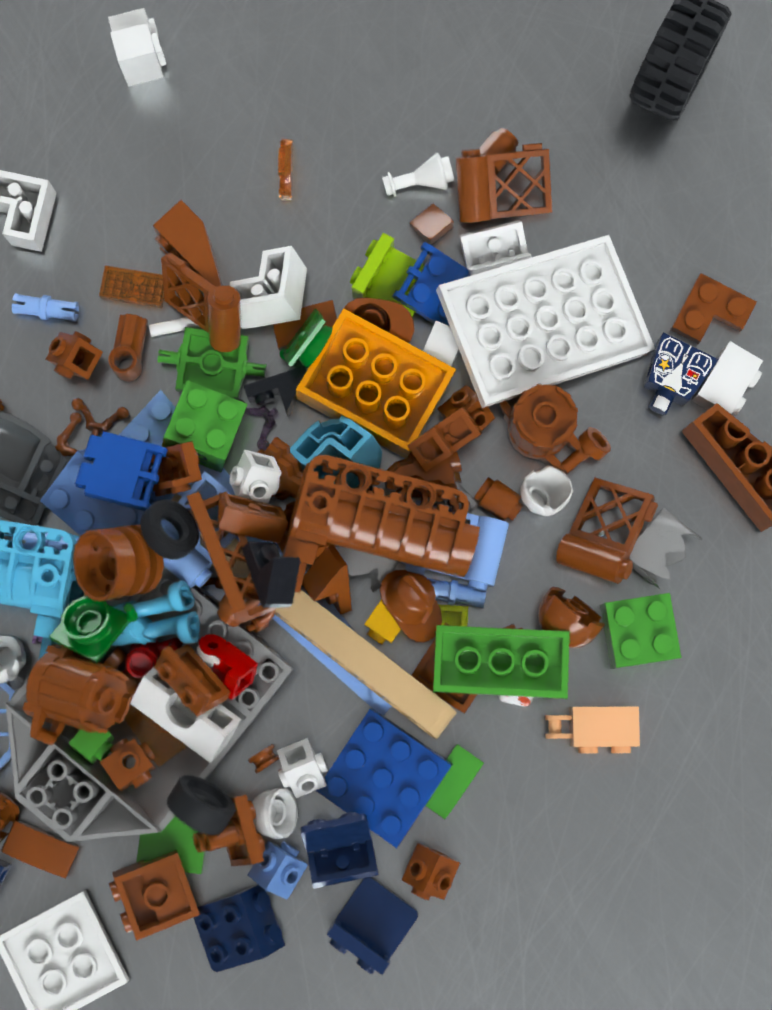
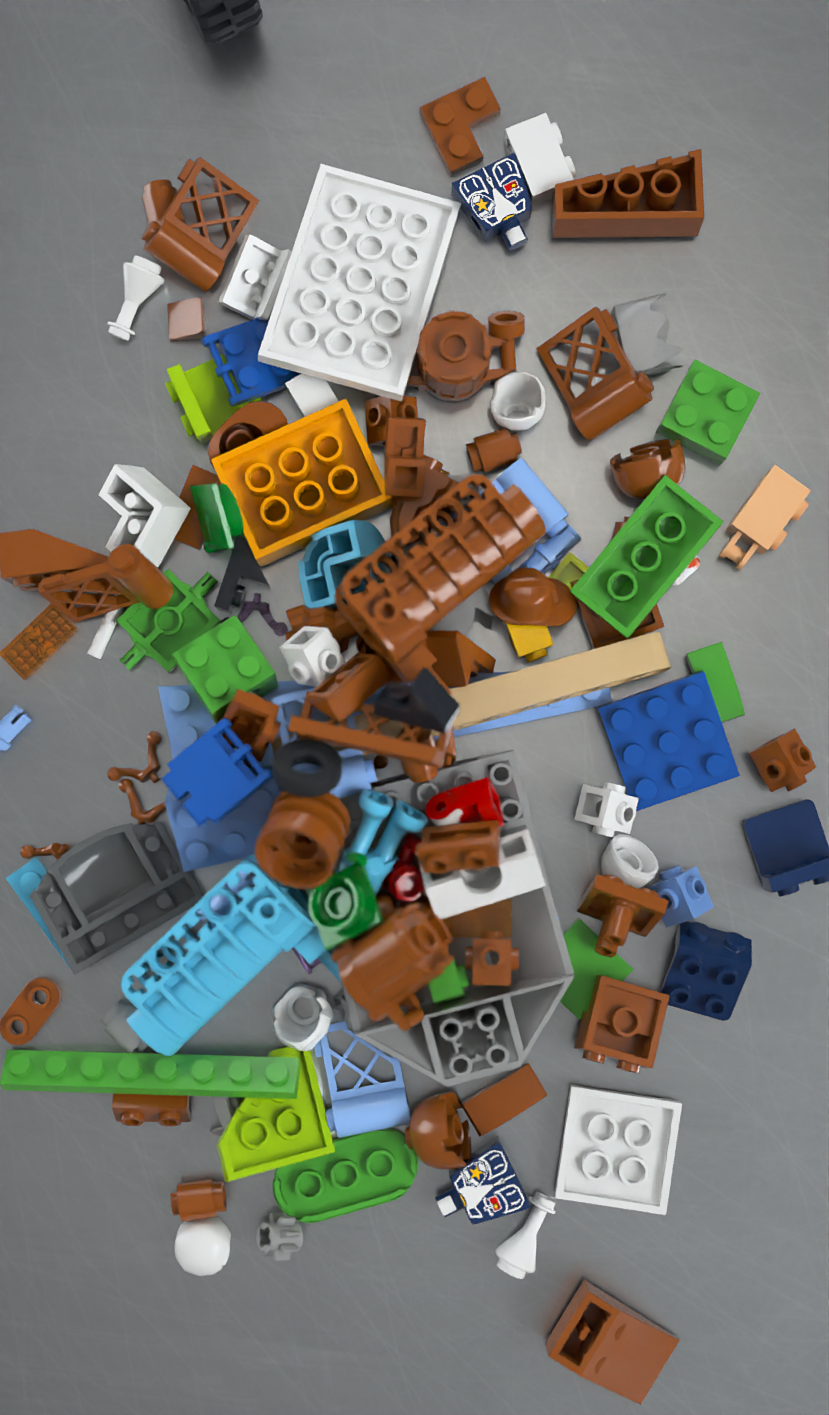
camera: 55 degrees left, 5 degrees up
dark orange brick [45,331,103,380] -> none
dark orange piece [108,313,148,382] -> none
black tyre [167,775,236,835] -> none
dark orange bush [248,744,279,774] -> none
clear orange tile [278,139,293,201] -> none
dark blue bracket [300,812,379,888] -> none

